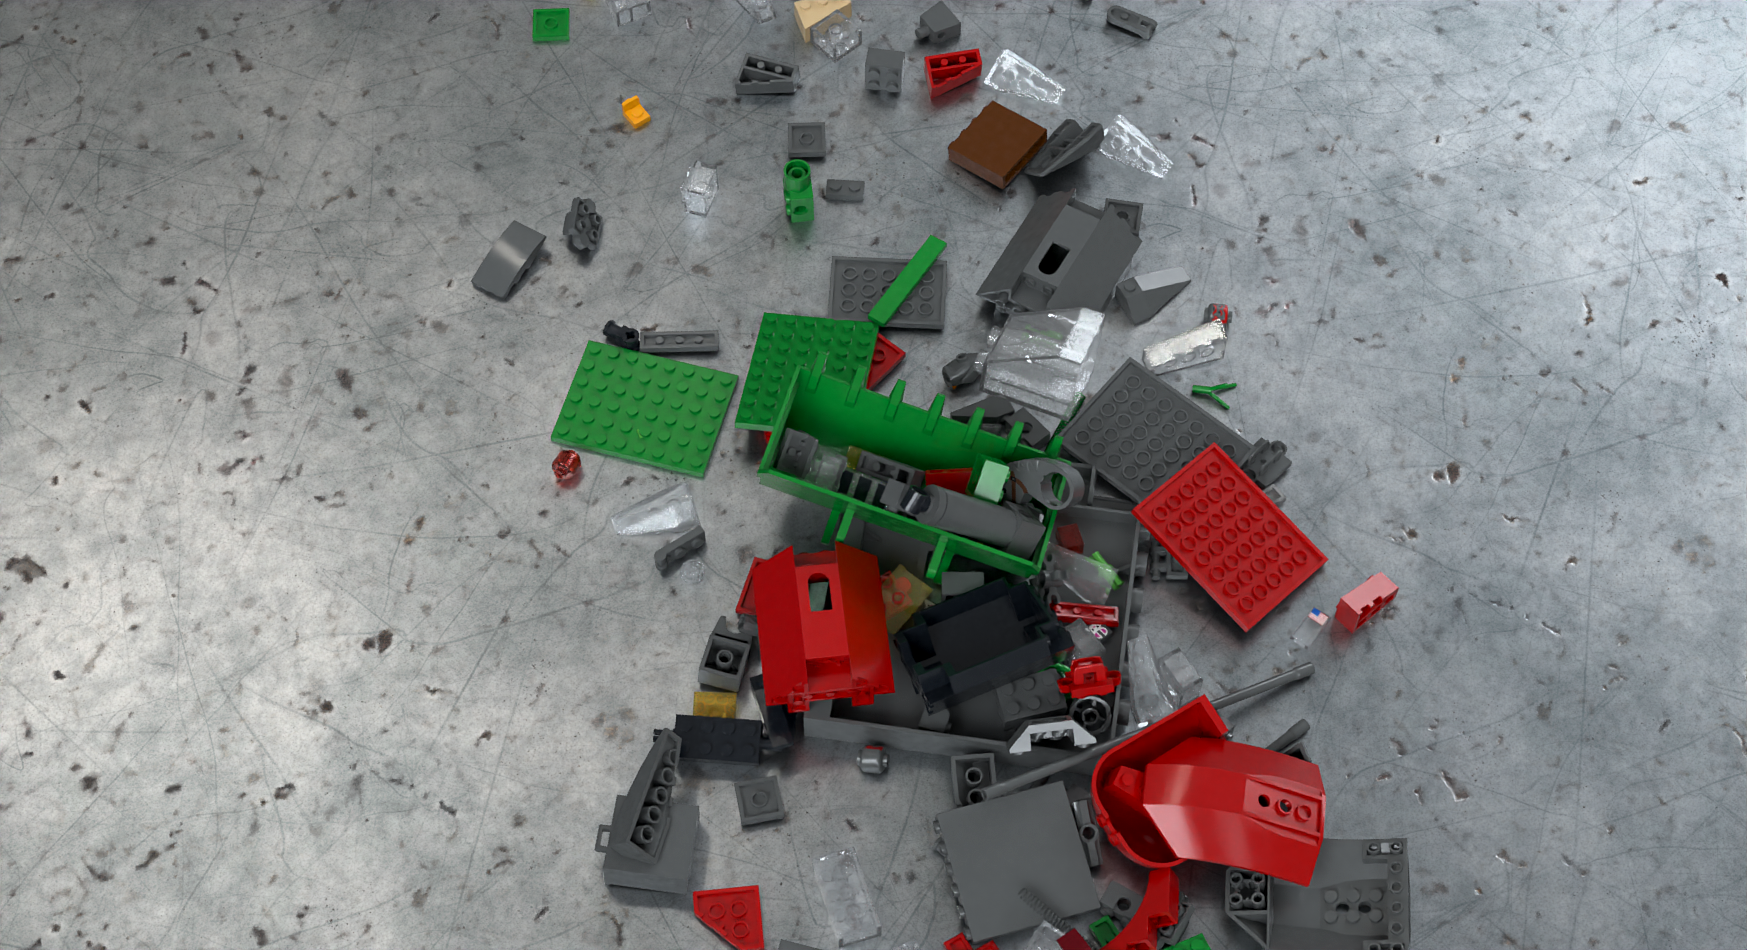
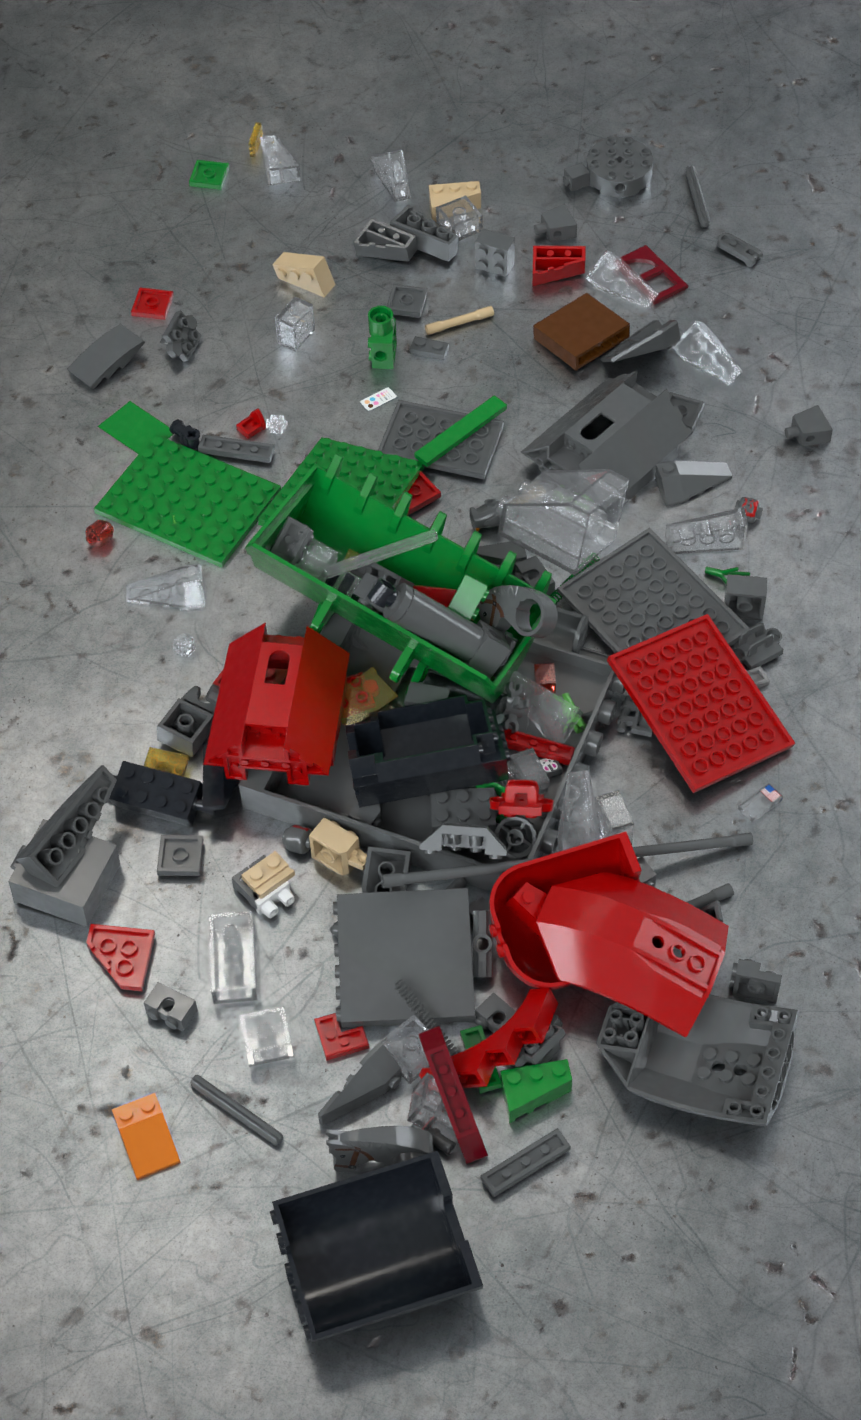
camera: 15 degrees right, 5 degrees down
light orange bracket [622,95,651,129] -> none
dark grey plate [654,526,706,570] -> none
wedge [1335,571,1399,634] -> none
none -> green sticker [98,401,174,454]
none -> red tile [131,287,174,320]
none -> white hips [232,855,294,919]
none -> red tile [236,408,266,439]
none -> tan plate [242,851,295,899]
none -> clear gear [265,414,288,434]
none -> tan wedge [272,252,335,298]
none -> tan hinge [309,818,367,875]
none -> clear axle [323,530,438,578]
none -> white sticker [360,387,397,411]
none -> dark grey wedge [390,205,458,262]
none -> tan piece [425,306,494,335]
none -> dark red window [613,245,689,305]
none -> dark grey brick [724,574,767,621]
none -> dark grey plate [729,959,782,1004]
none -> dark grey torso [784,405,833,446]

